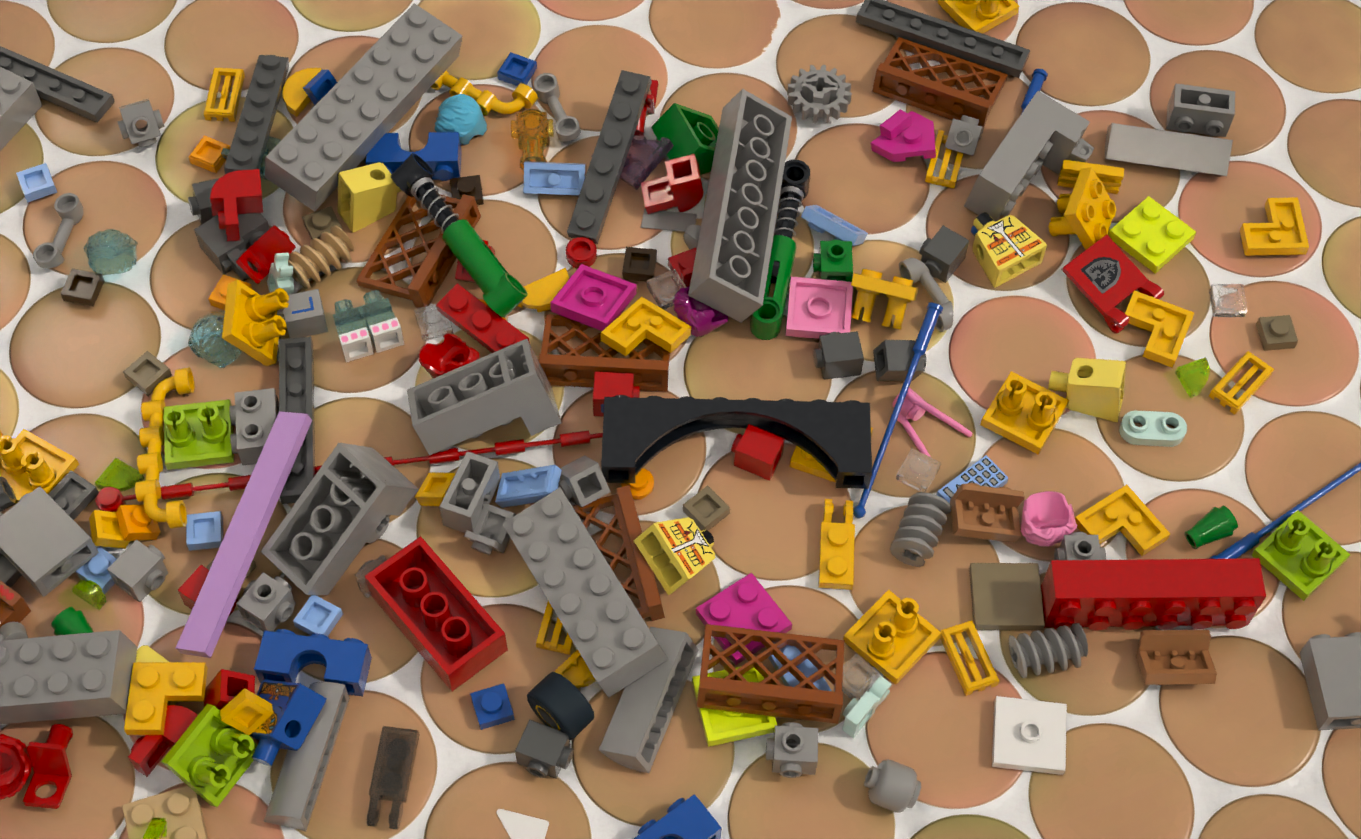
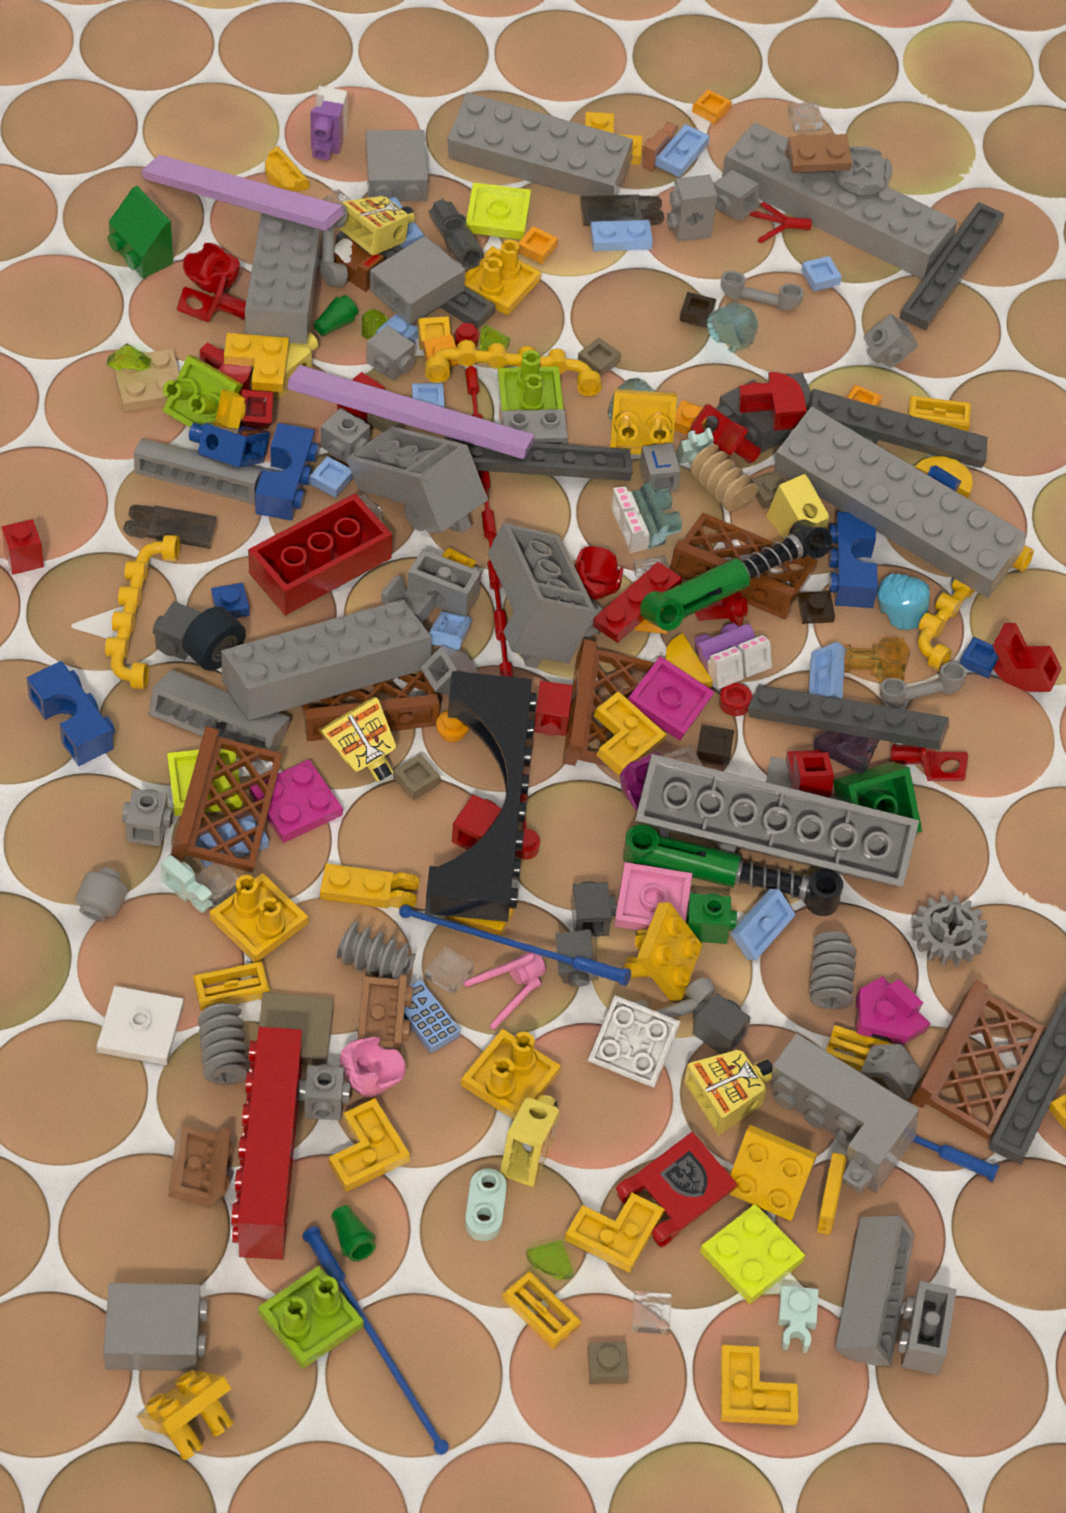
camera: 90 degrees right, 5 degrees down
none -> yellow bar [105,535,180,690]
none -> white tile [588,995,681,1089]
none -> hips [695,623,772,689]
none -> light aqua plate [778,1285,819,1353]
none -> light grey piece [809,931,857,1009]
none -> red brick [993,623,1062,692]

